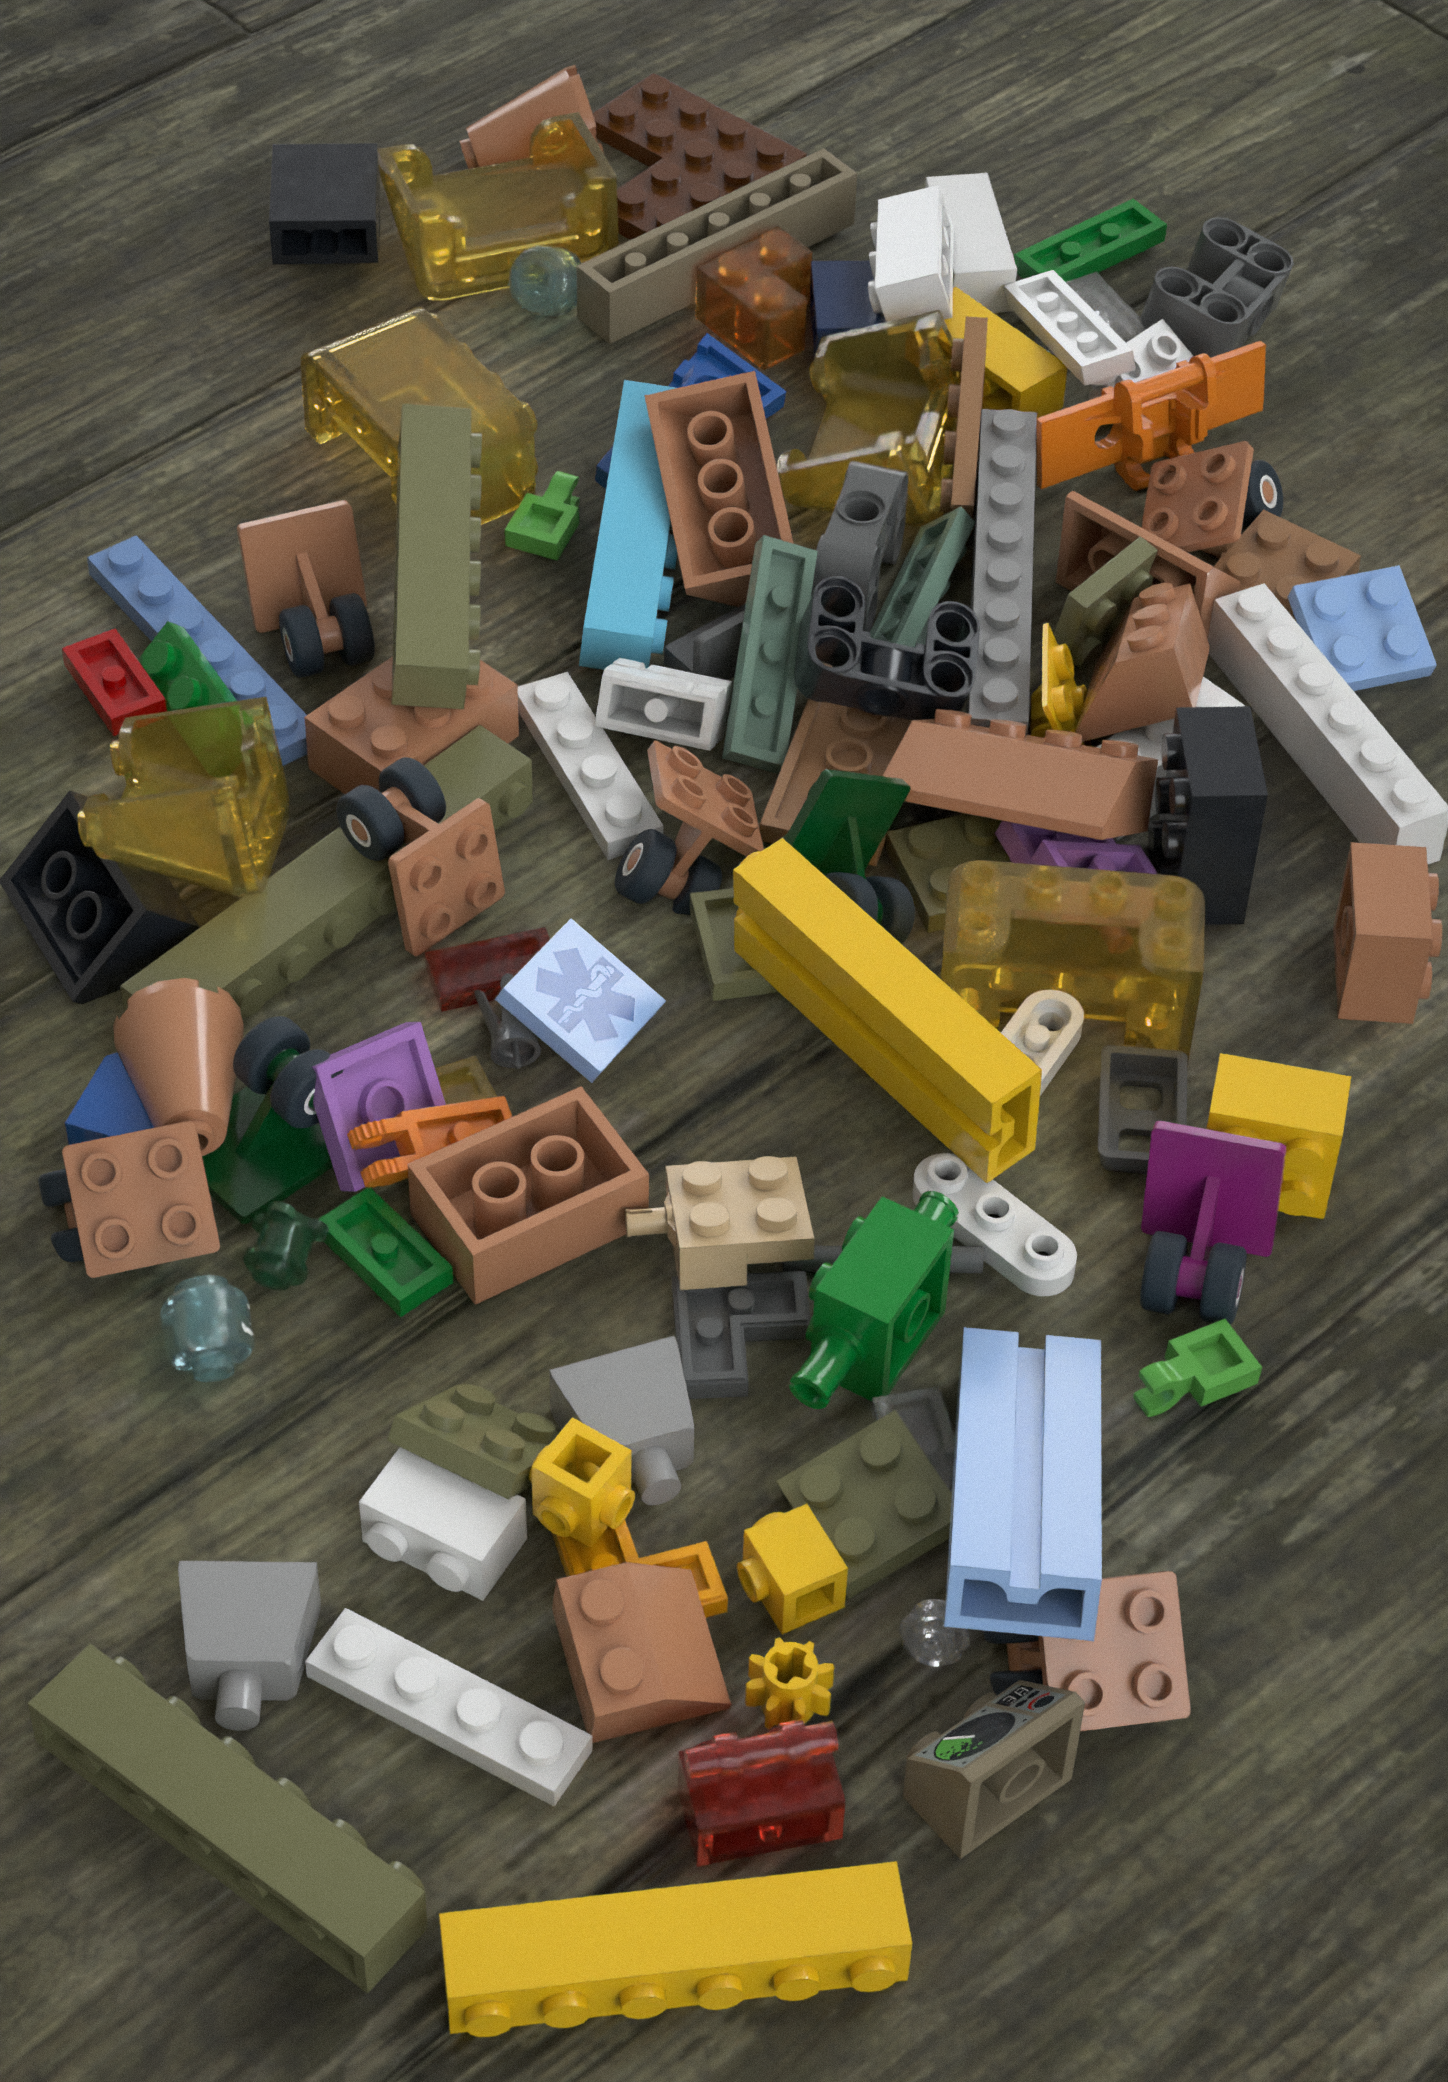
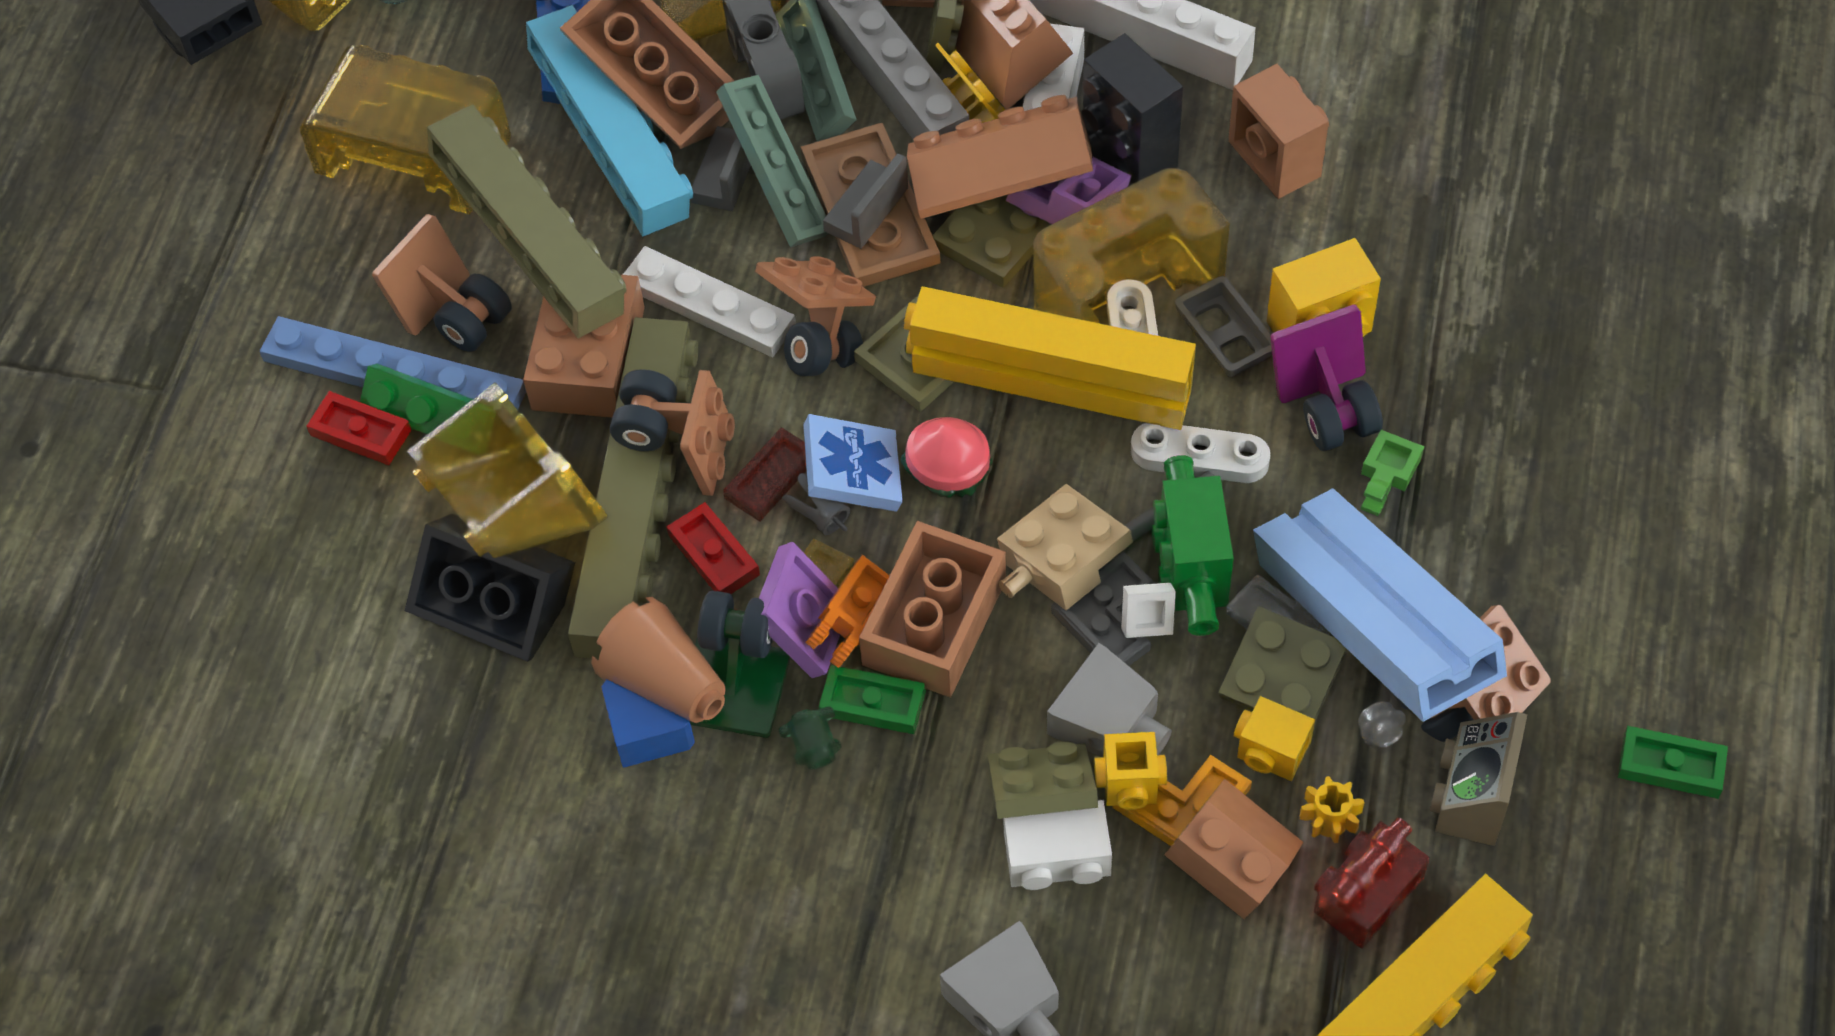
camera: 30 degrees left, 10 degrees up
nougat plate [38,1121,220,1278] -> none
clear light blue head [160,1275,255,1382] -> none
white plate [305,1608,593,1806] -> none
bright green plate [505,471,580,561] -> none
white brick [595,658,733,751] -> none
dark green plate [783,769,915,944] -> none
black beam [794,576,980,721] -> none
none -> red plate [666,502,760,594]
none -> dark grey panel [823,153,908,249]
none -> coral hair [901,417,993,498]
none -> white tile [1121,583,1176,638]
none -> green plate [1618,725,1728,799]

